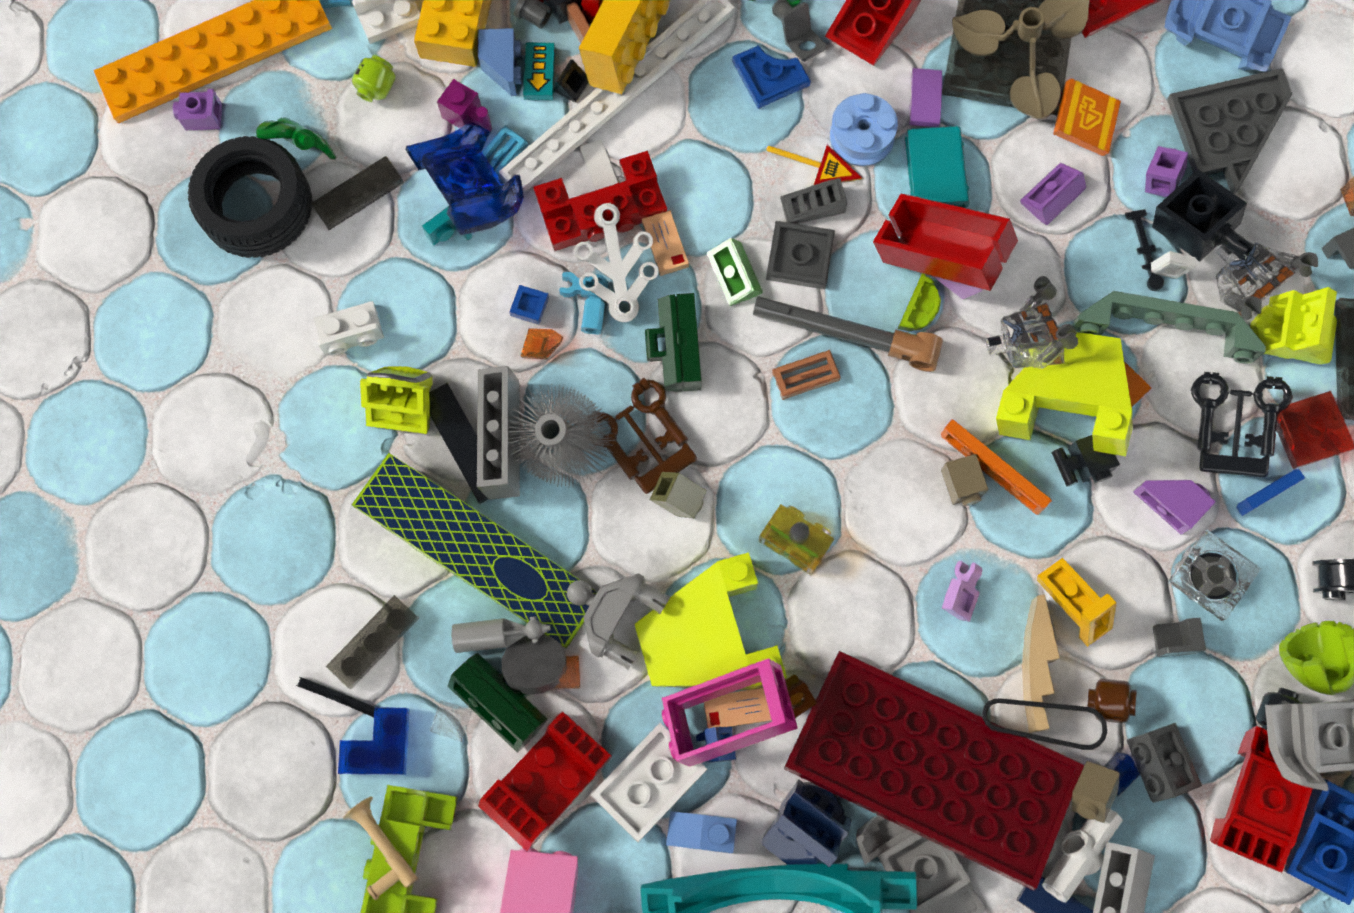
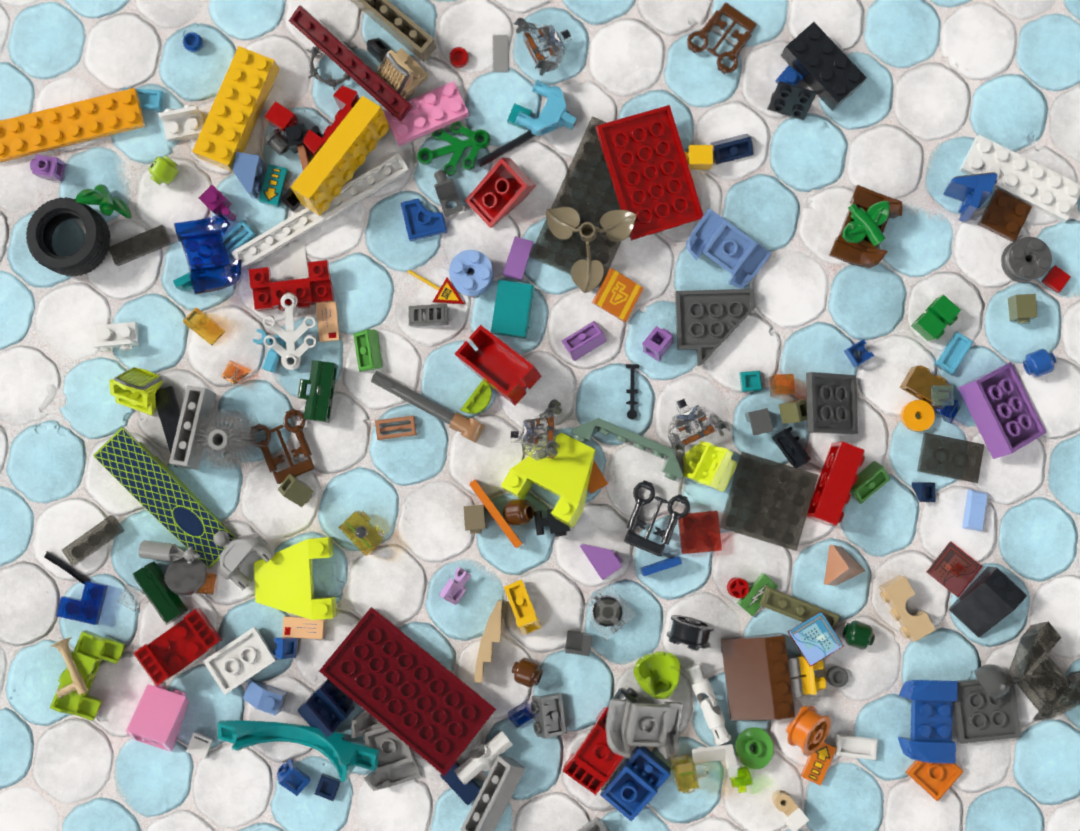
camera: 10 degrees right, 10 degrees up
blue plate [509,285,549,325] -> none
dark pink window [662,658,798,767] -> none
dark grey tile [766,221,835,289] -> none
reddish brown bracket [785,675,817,718] -> none
black piece [982,698,1108,750] -> none
dark tan brick [1071,761,1120,823] -> none
white tile [1151,251,1196,279] -> none
black brick [1152,169,1255,262] -> none
none -> clear yellow slope [182,307,225,345]
none -> reddish brown head [503,499,534,525]
none -> teal tile [739,370,762,392]

